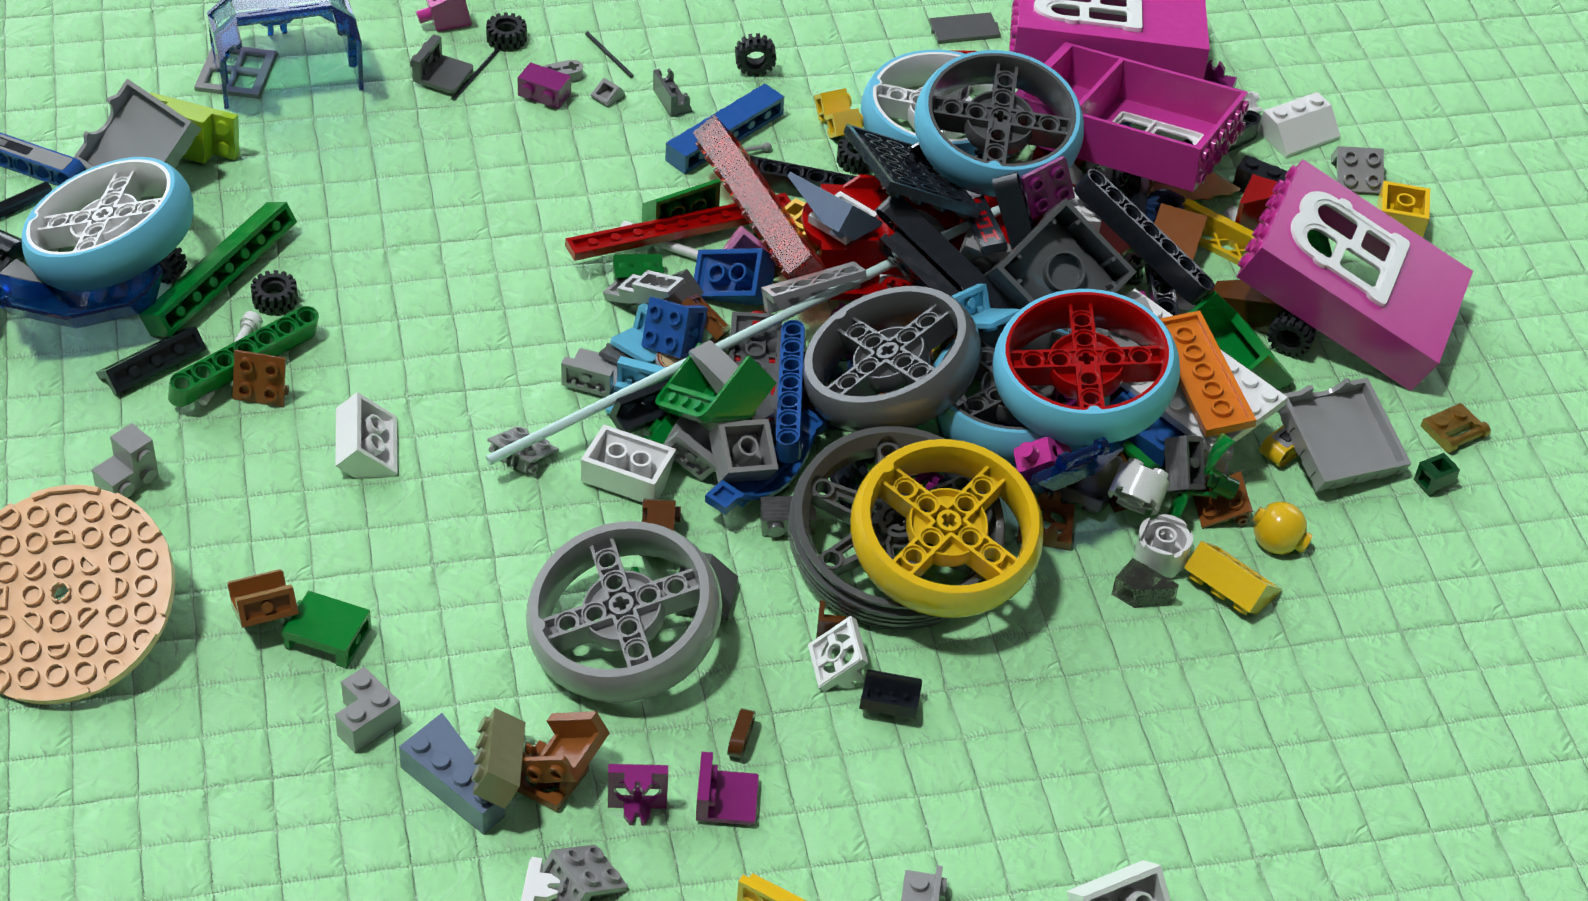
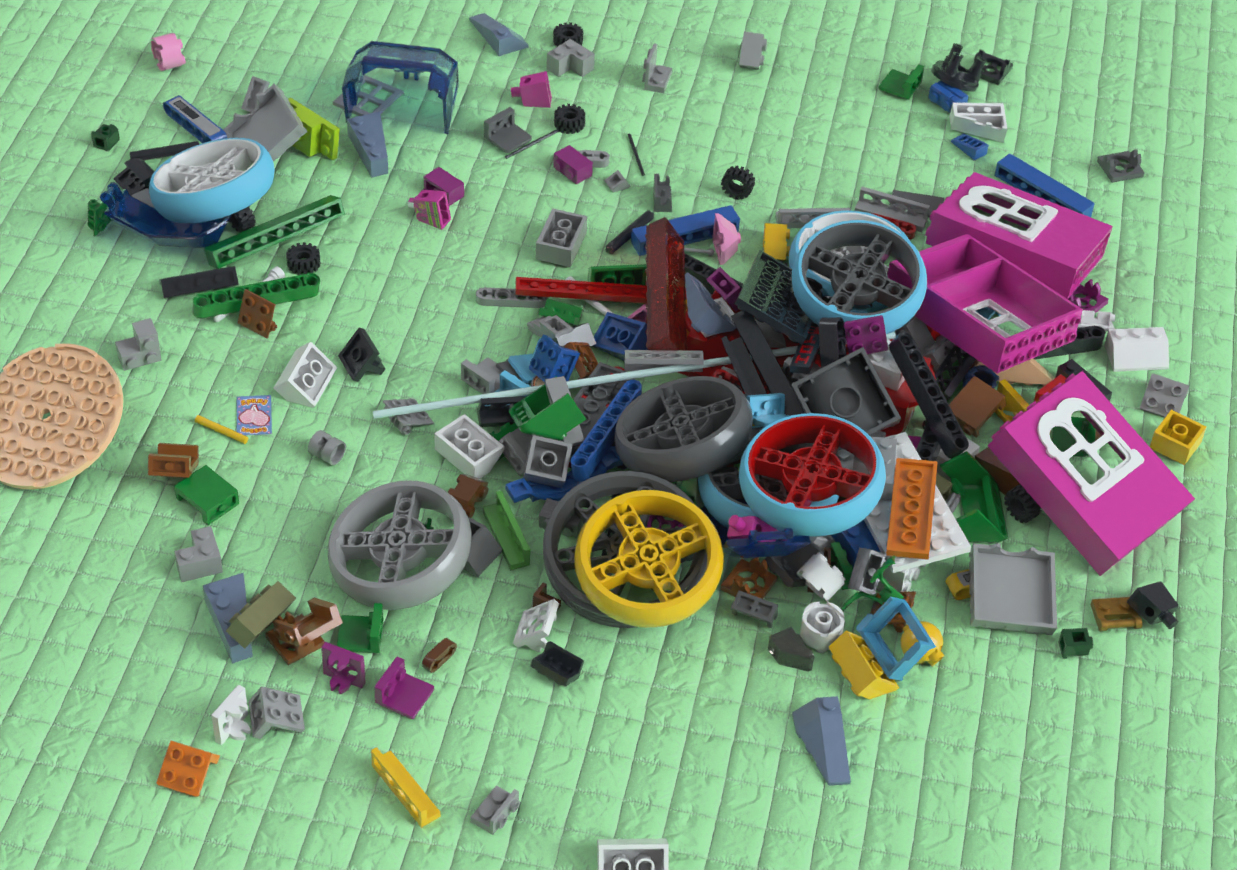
camera: 25 degrees right, 0 degrees up
none -> yellow bar [195,415,249,444]
none -> sticker [237,395,272,435]
none -> light grey tile [241,76,270,112]
none -> light grey wheel [308,430,346,465]
none -> green bracket [337,603,384,653]
none -> black bracket [338,327,385,382]
none -> sand blue wedge [347,111,388,178]
none -> dark pink torso [408,190,451,230]
none -> magenta brick [424,167,464,206]
none -> light grey beam [476,288,549,308]
none -> bright green fence [483,491,530,571]
none -> light grey brick [536,209,587,267]
none -> black axle [605,210,654,254]
none -> magenta brick [706,267,741,312]
none -> bright pink slope [713,213,741,265]
none -> dark grey hinge [731,591,778,628]
none -> light grey fence [775,208,851,229]
none -> sand blue wedge [792,696,851,786]
none -> light grey fence [854,187,930,232]
none -> dark azure piece [856,596,936,681]
none -> black torso [1127,581,1178,629]

